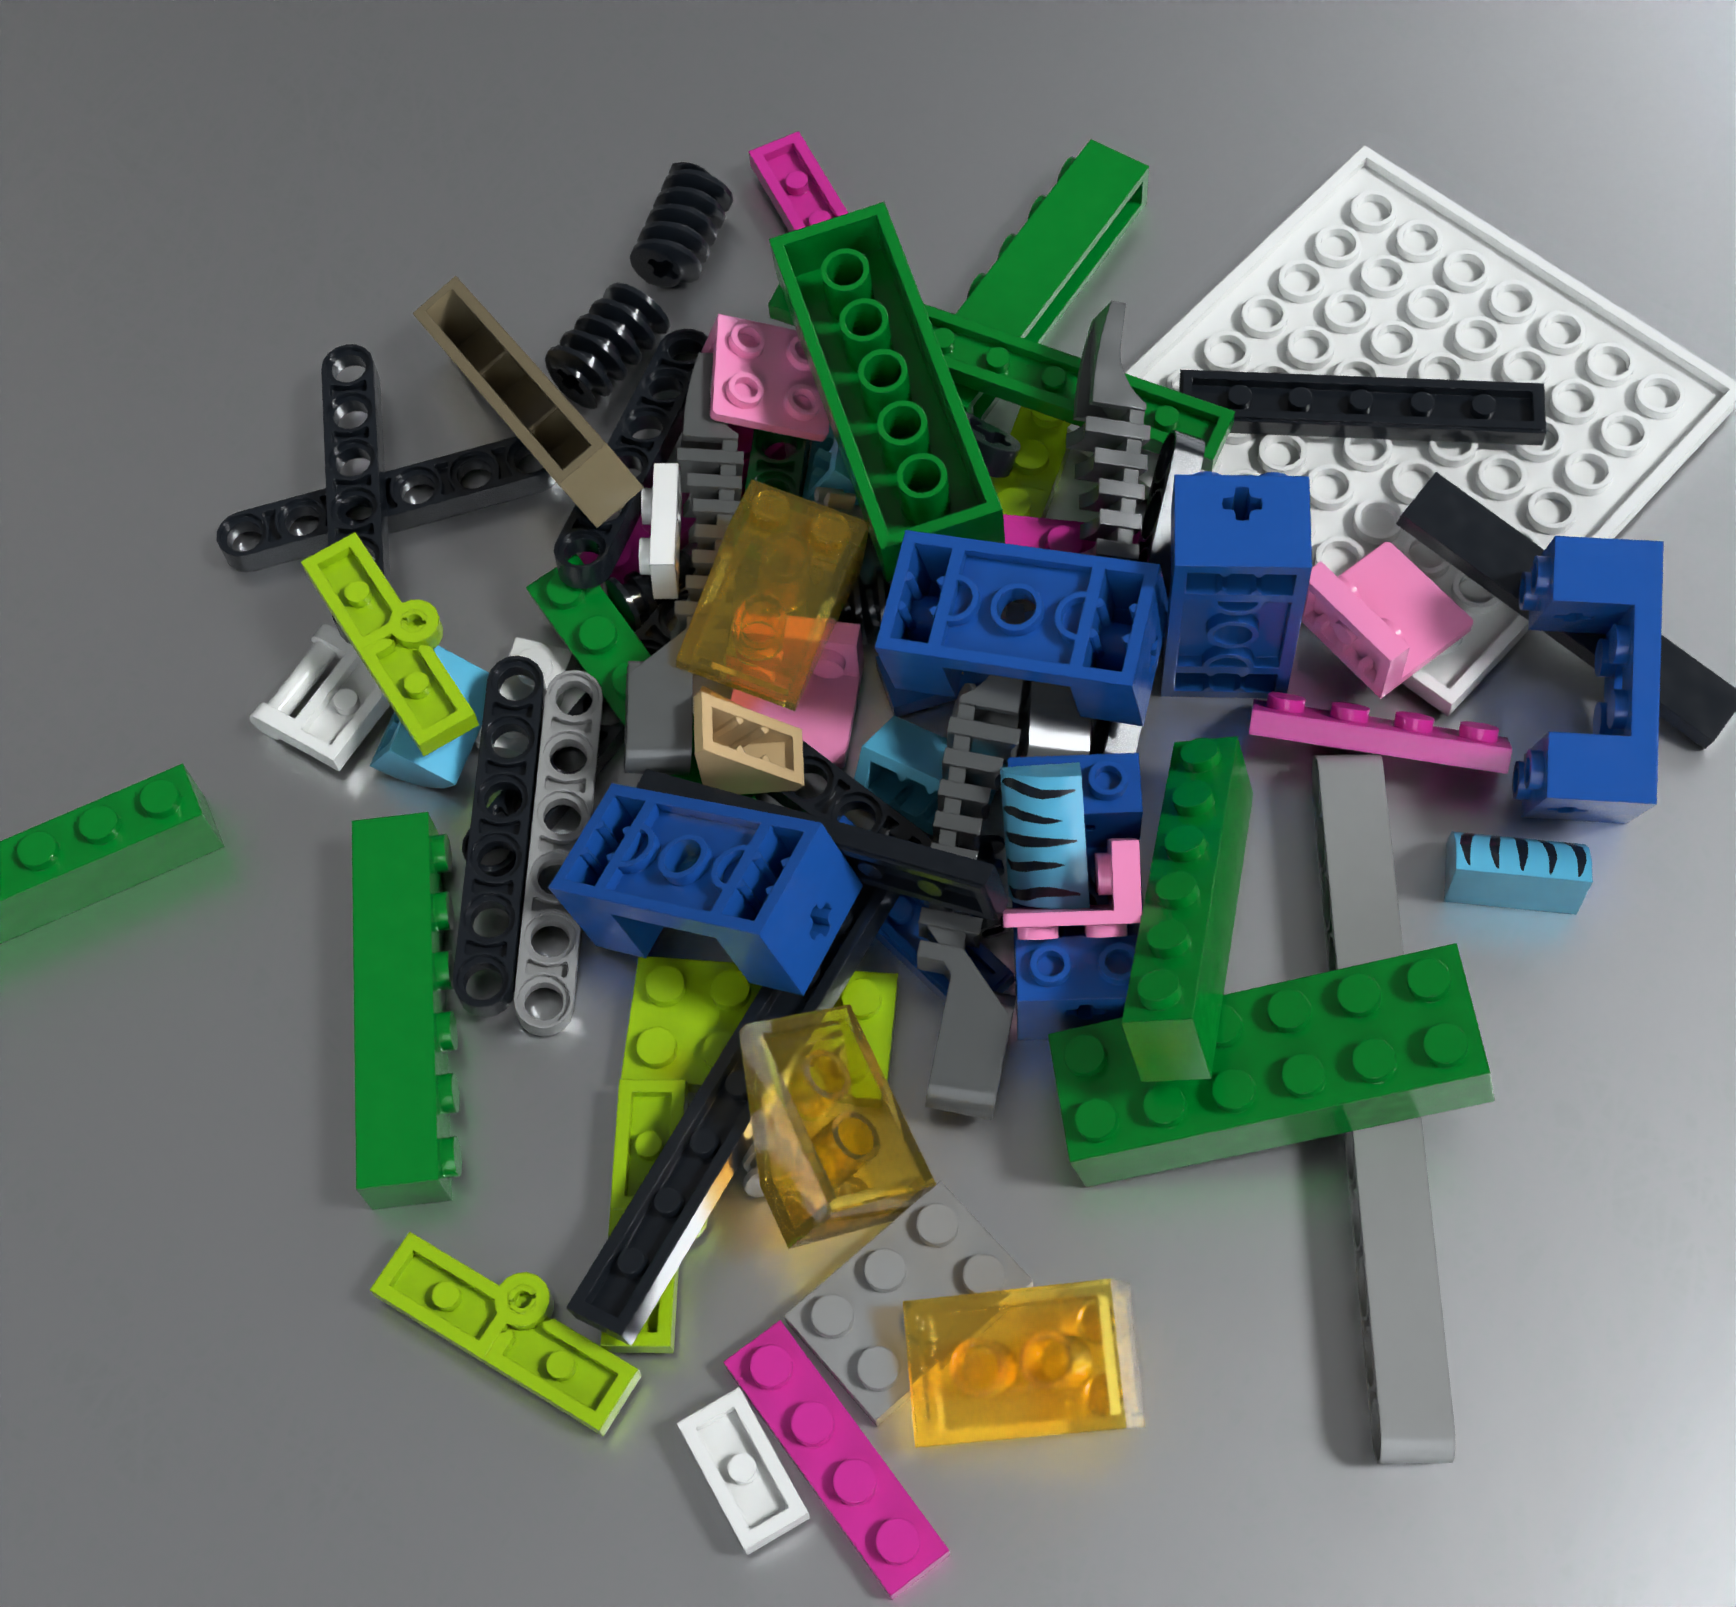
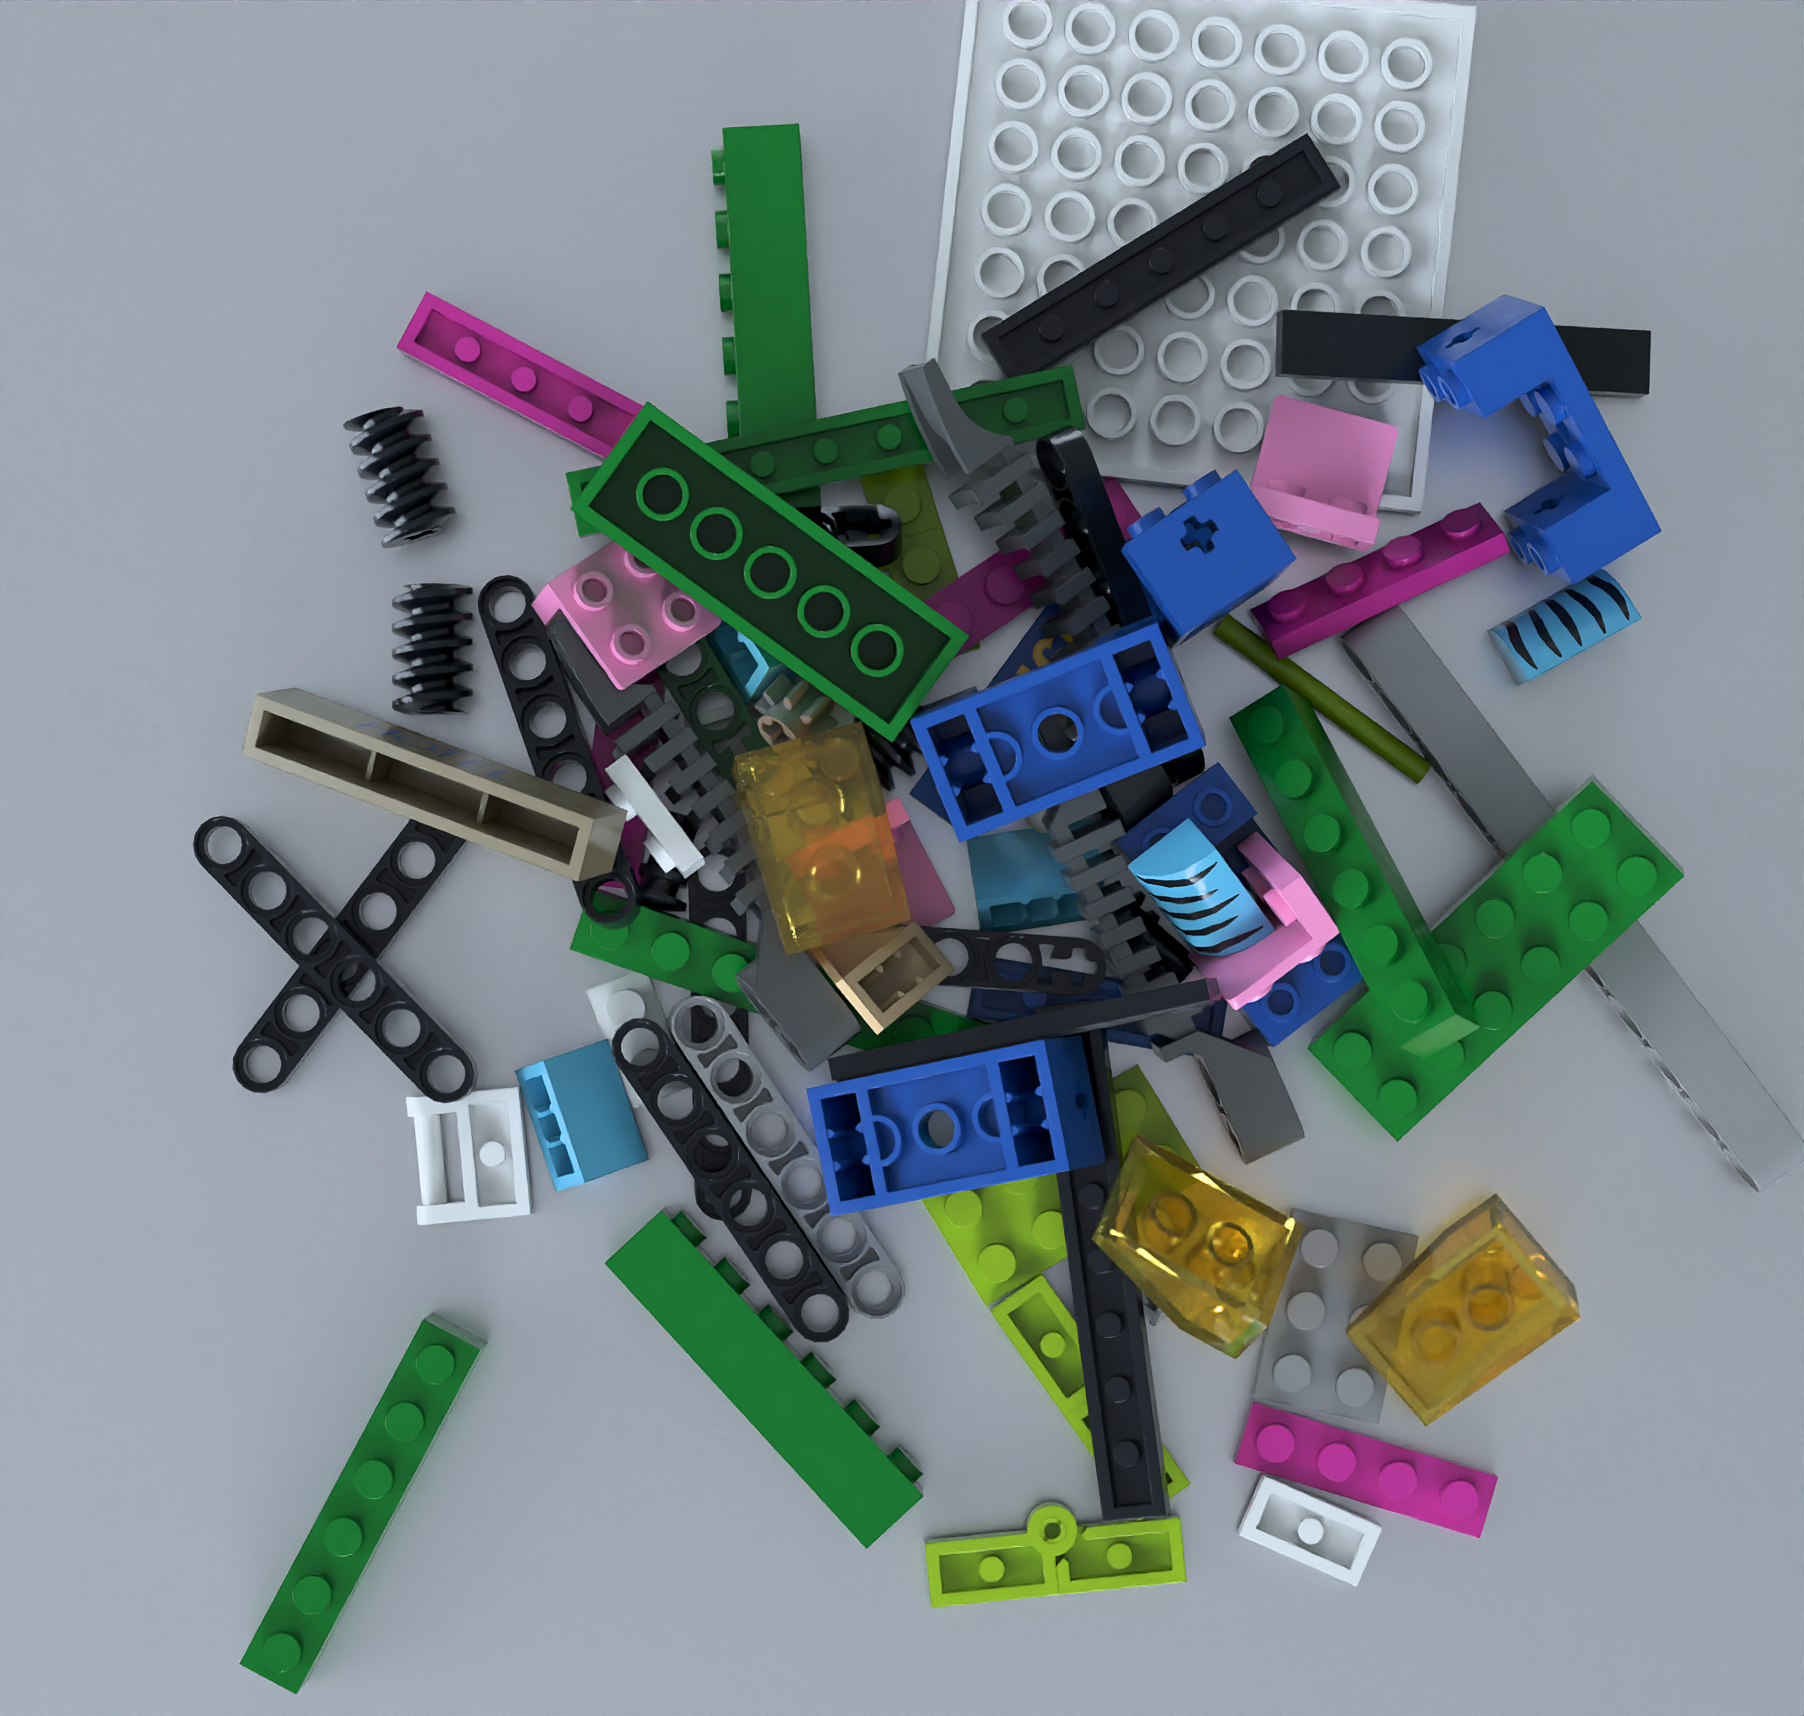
camera: 45 degrees left, 25 degrees up
lime hinge [301,532,479,757] -> none
none -> lime bar [1213,613,1432,784]

